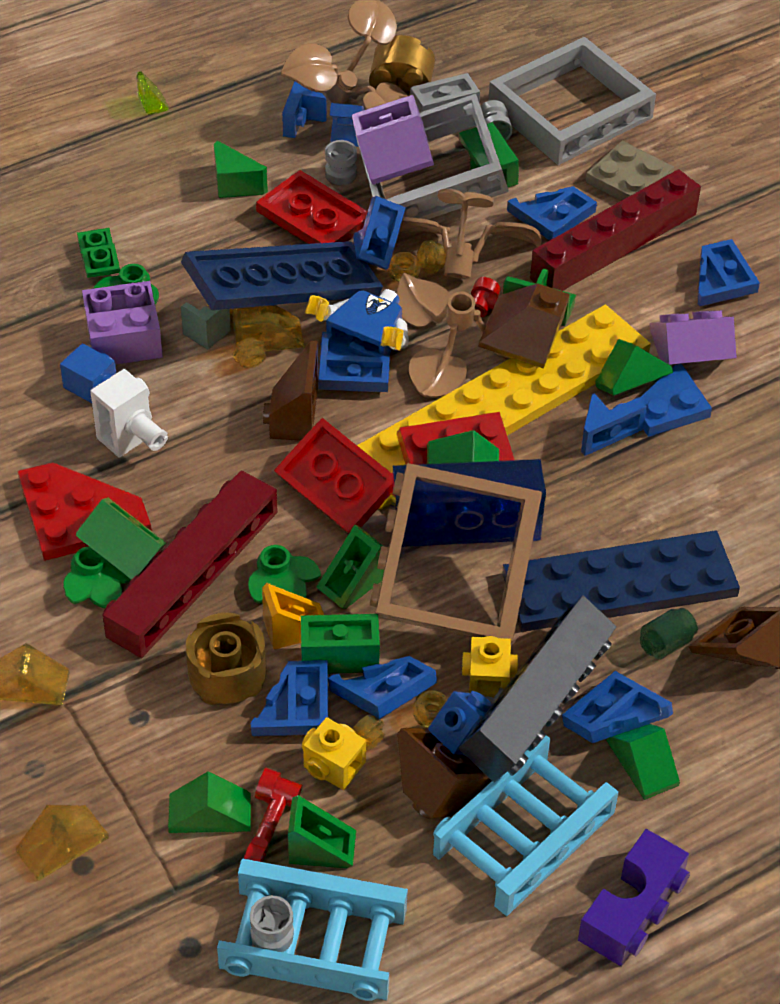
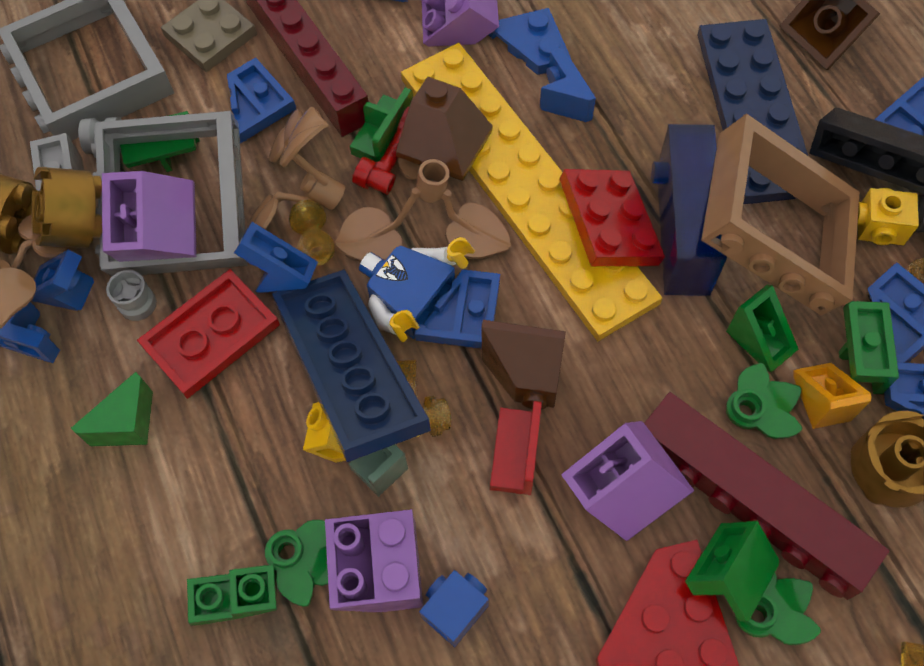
camera: 80 degrees left, 15 degrees up
white brick [90,369,168,458] -> none
red plate [274,418,396,534] -> none
green slope [427,430,499,482] -> none
green slope [595,339,673,395] -> none
clear green brick [640,608,698,659] -> none
none -> pearl gold brick [31,167,102,248]
none -> red panel [490,401,542,495]
none -> medium lavender slope [561,421,694,541]

